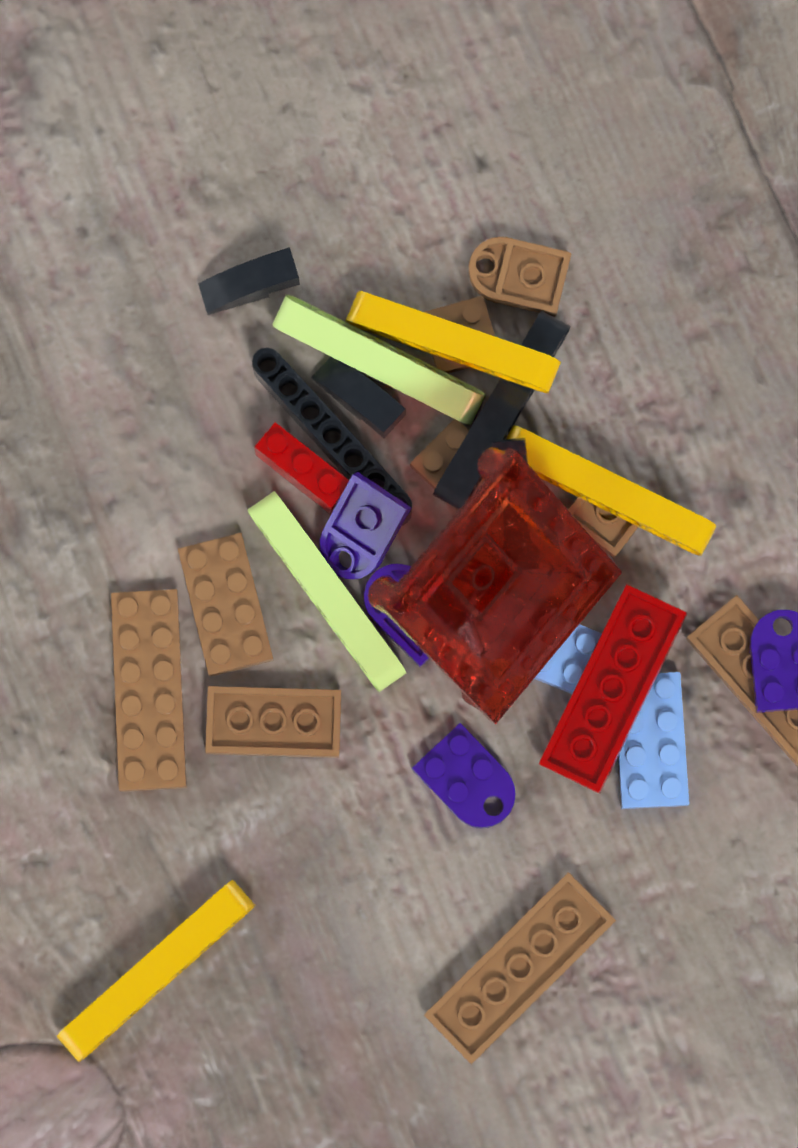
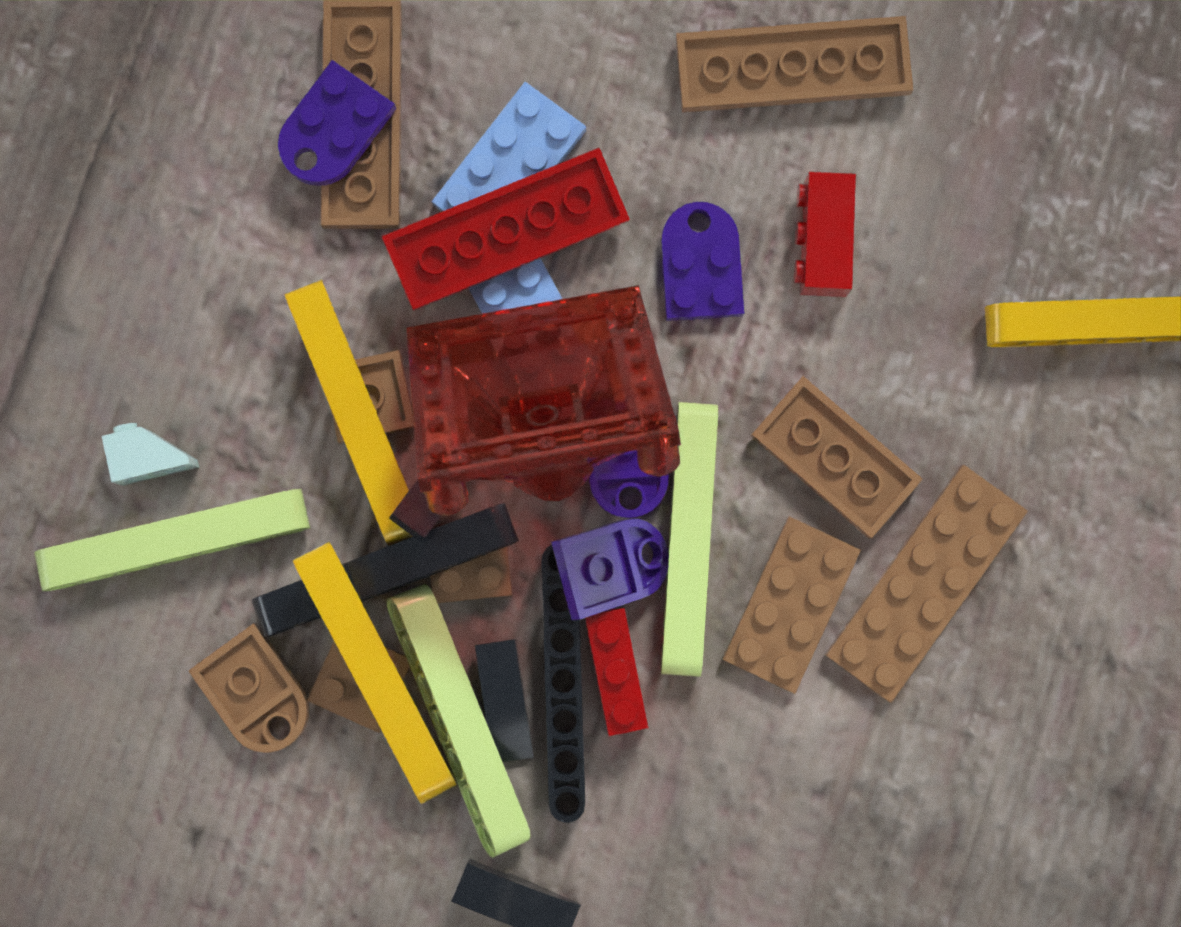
camera: 140 degrees left, 5 degrees up
none -> yellowish green beam [34,489,310,591]
none -> light aqua slope [102,423,199,486]
none -> red brick [794,172,856,297]

